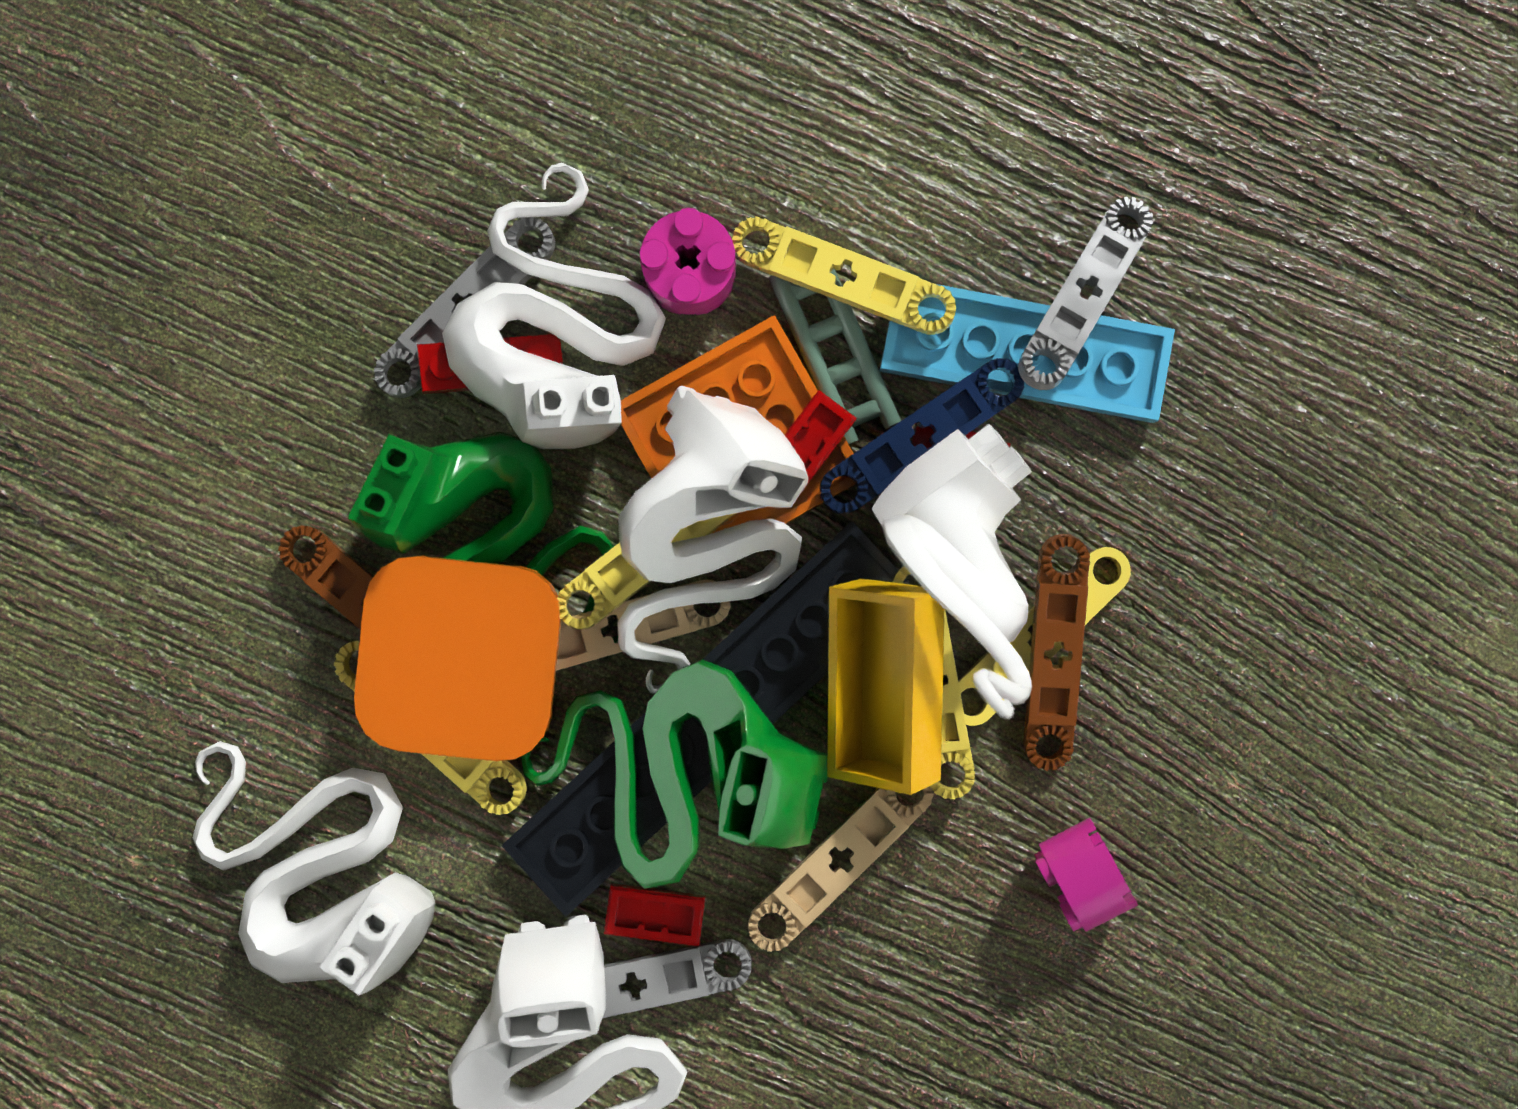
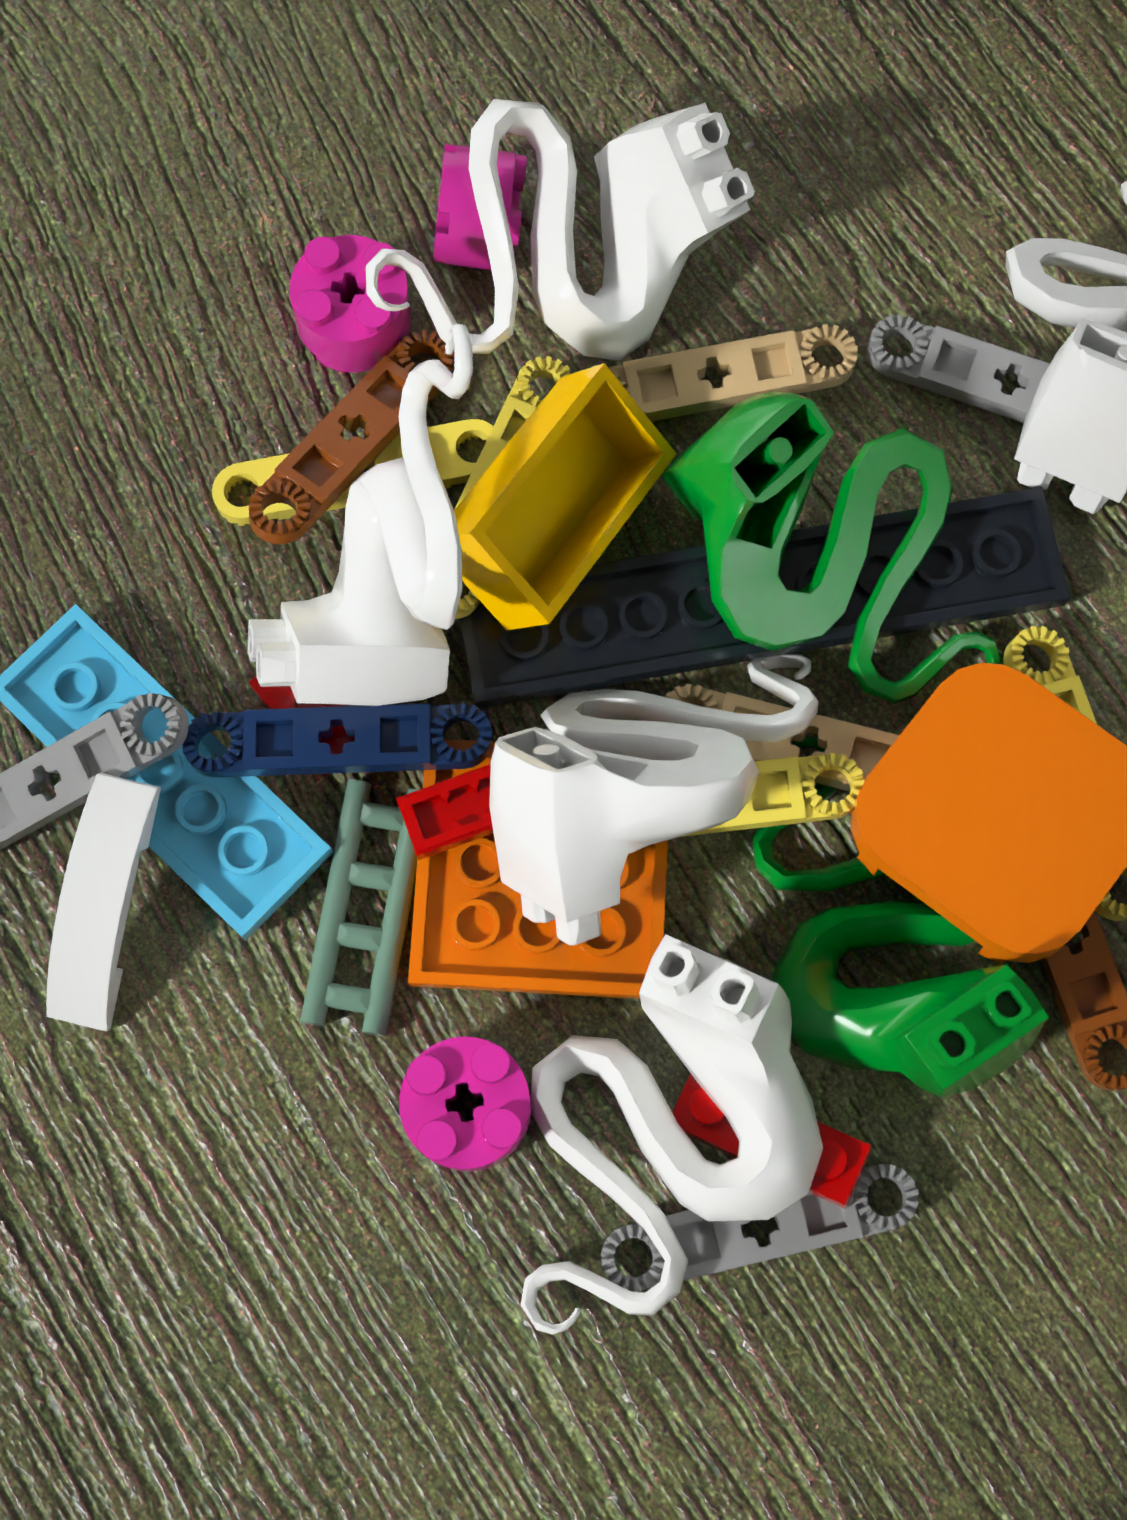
camera: 145 degrees left, 10 degrees down
red plate [604,883,706,946] -> none
light yellow piece [732,216,956,335] -> none
none -> white slope [46,773,161,1032]
none -> dark pink brick [289,235,411,373]
none -> white hips [366,99,755,361]

